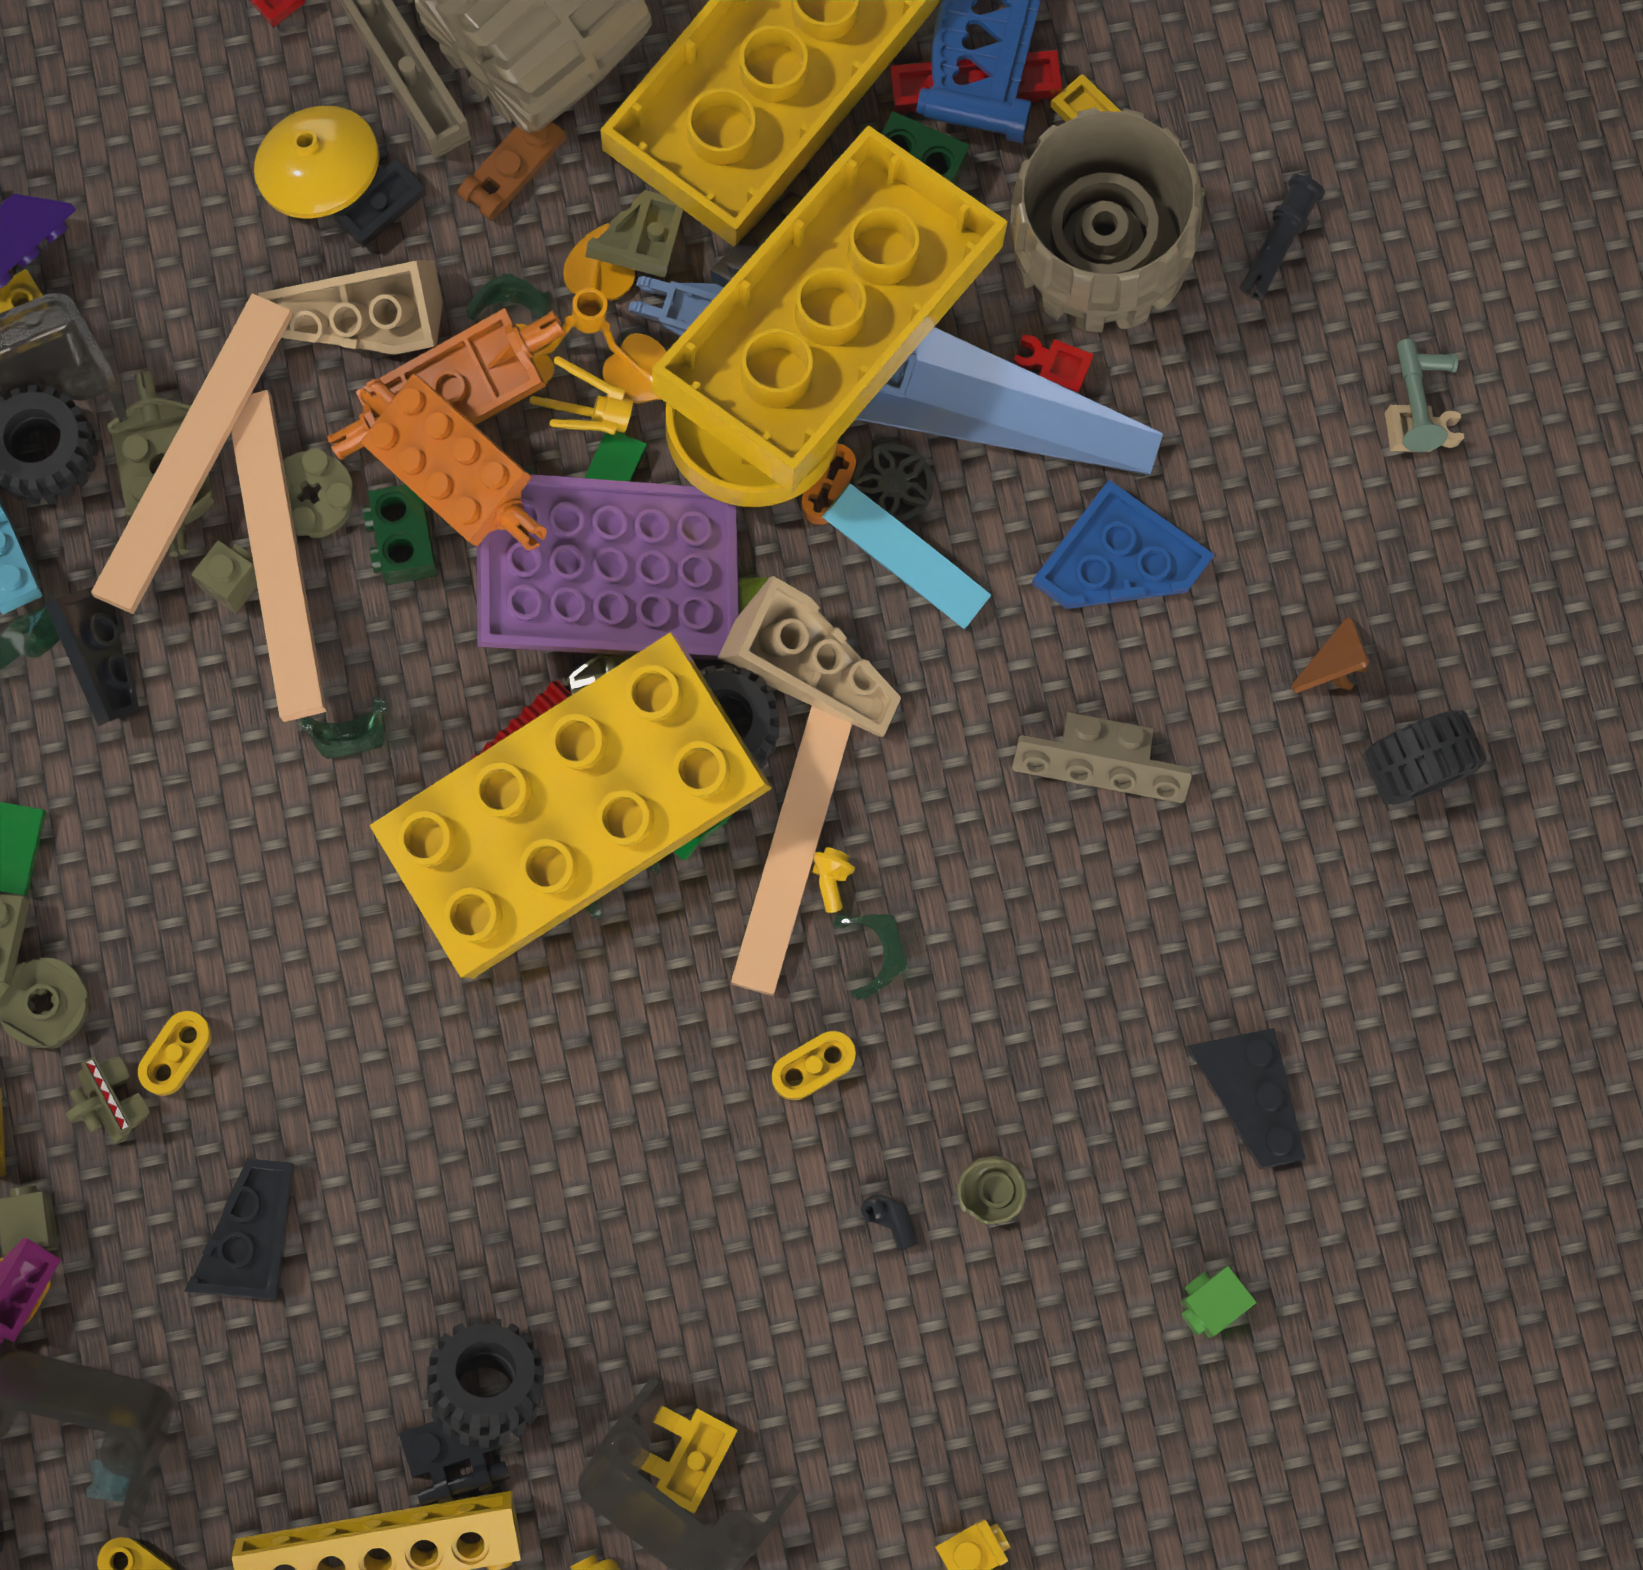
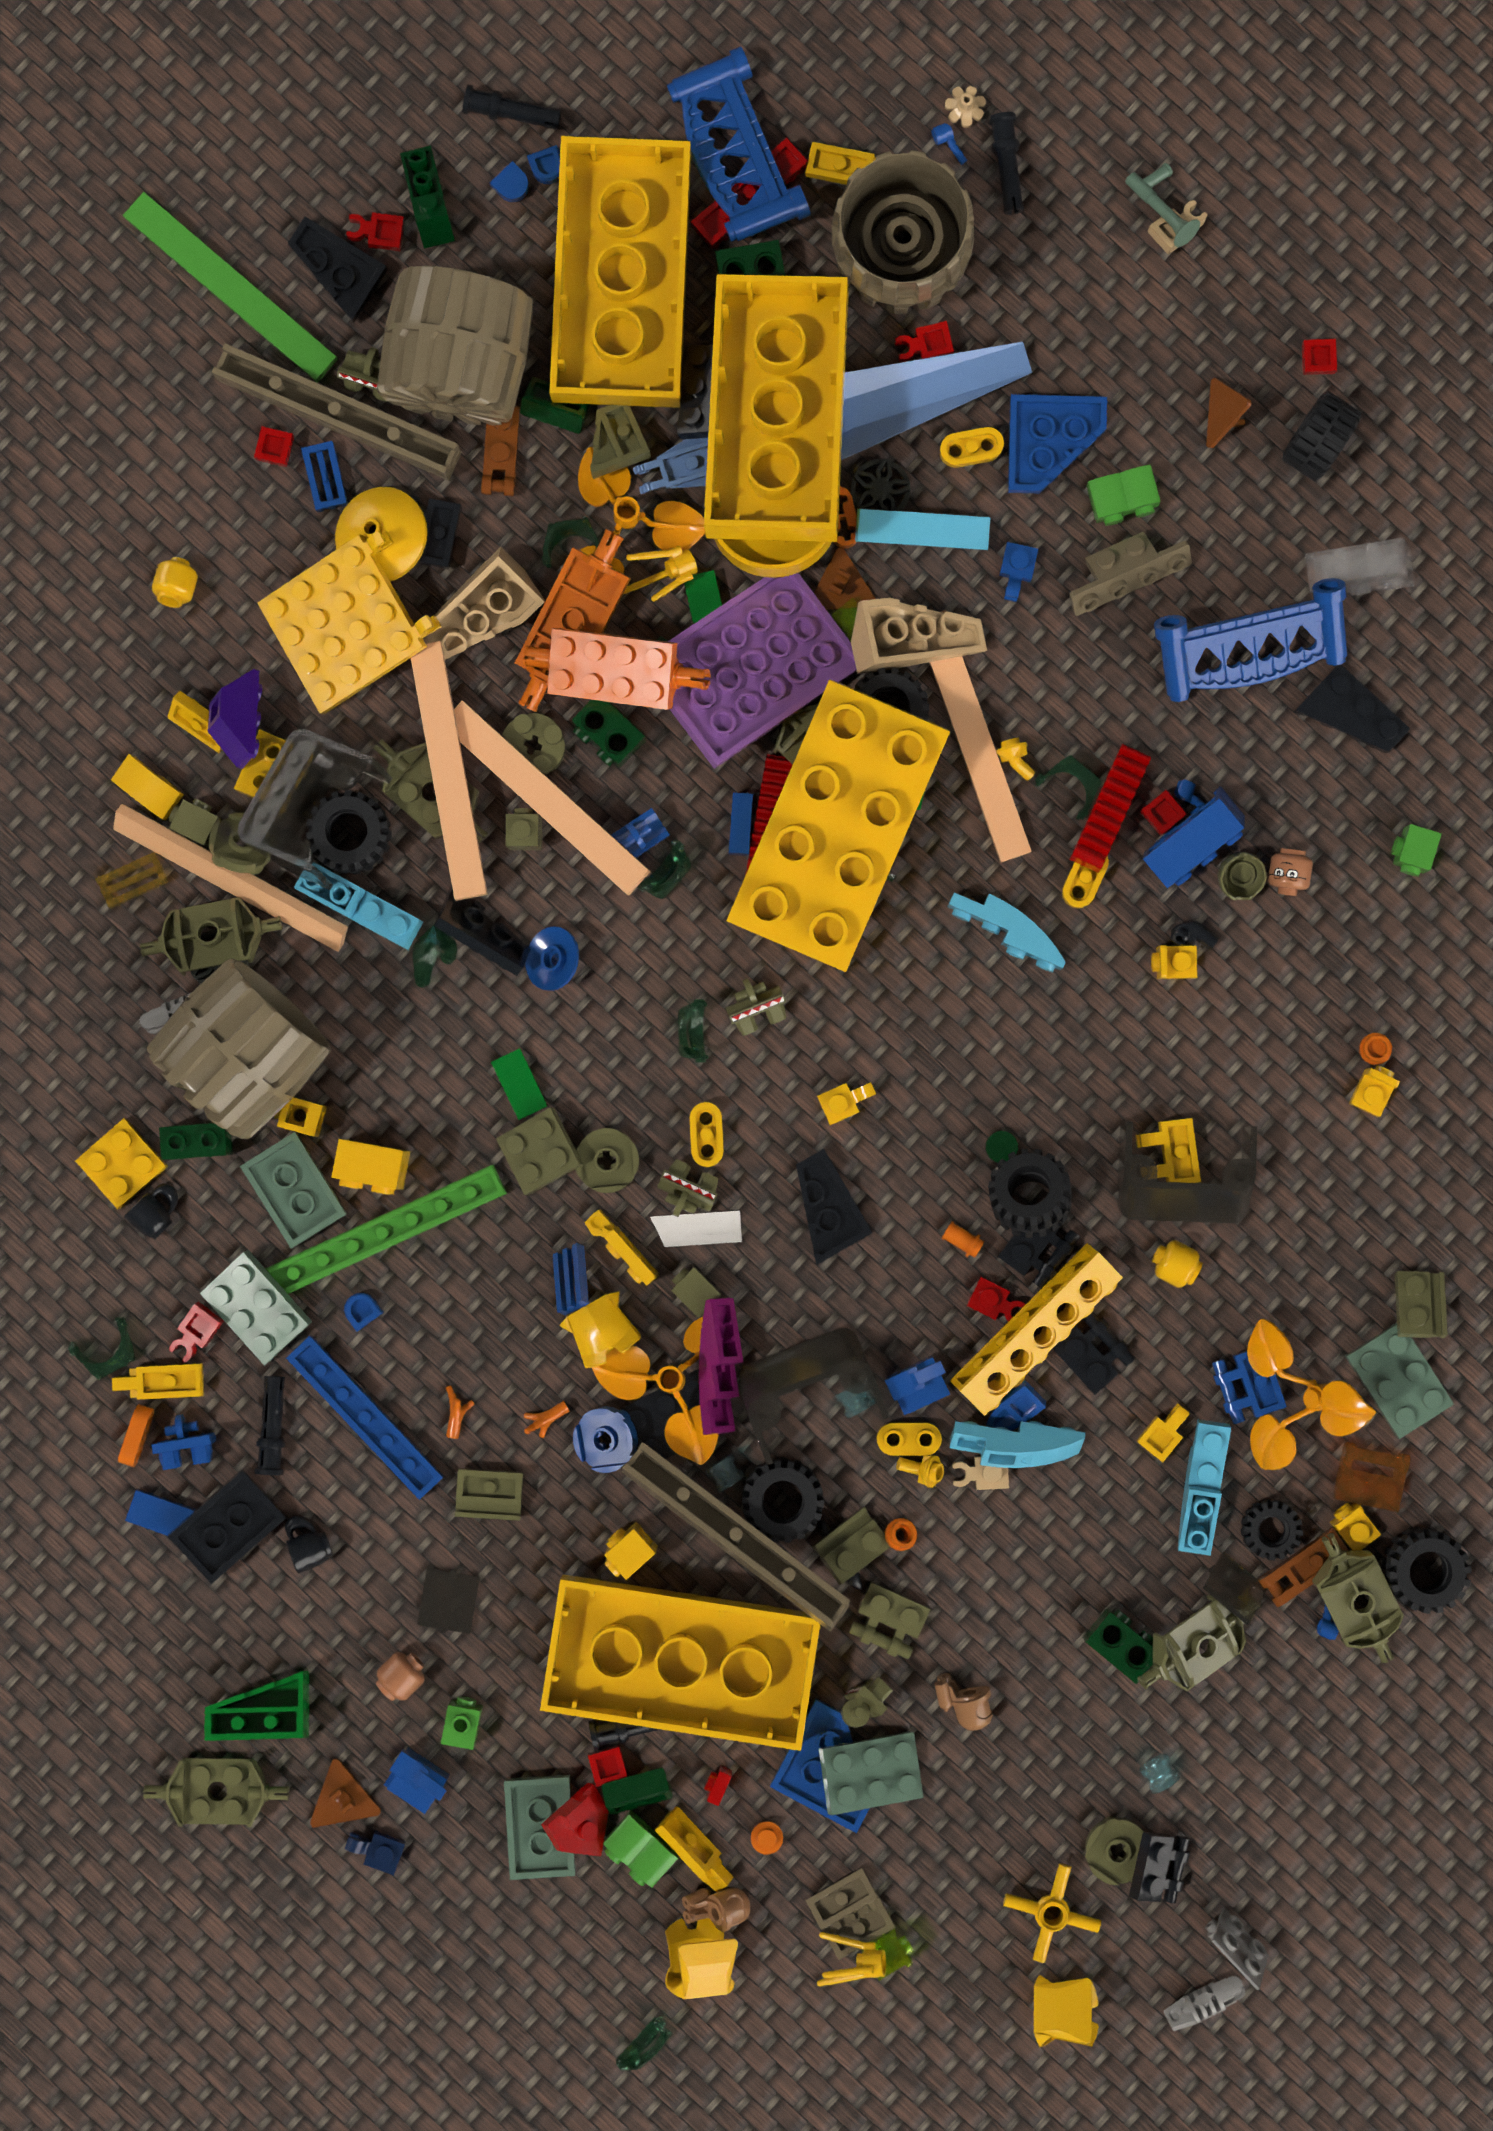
camera: 25 degrees left, 10 degrees up
none -> yellow head [152,557,198,608]
none -> yellow plate [257,530,442,714]
none -> blue tile [301,441,348,513]
none -> dark green slope [520,376,591,434]
none -> blue dish [525,926,579,991]
none -> blue hips [611,808,670,858]
none -> white sticker [650,1211,742,1247]
none -> clear green helmet [678,999,709,1063]
none -> olive hips [725,978,786,1036]
none -> blue piece [729,792,753,856]
none -> dark orange piece [814,547,876,610]
none -> yellow plate [817,1082,876,1125]
none -> blue piece [884,1356,950,1415]
none -> blue hand [931,123,968,165]
none -> yellow plate [940,427,1004,468]
none -> orange pin [941,1221,985,1258]
none -> tan plant [945,86,986,128]
none -> medium azure slope [947,892,1065,973]
none -> red plate [966,1276,1026,1322]
none -> dark green tile [985,1131,1018,1163]
none -> blue plate [999,542,1038,602]
none -> red gear [1069,744,1151,873]
none -> bright green brick [1086,465,1161,526]
none -> red plate [1140,790,1186,836]
none -> blue wedge [1143,786,1245,889]
none -> yellow bracket [1151,945,1197,979]
none -> blue piece [1154,578,1348,702]
none -> blue hand [1174,779,1205,808]
none -> nougat head [1268,848,1313,896]
none -> red plate [1302,339,1337,375]
none -> clear wedge [1305,538,1415,595]
none -> orange plate [1359,1033,1392,1065]

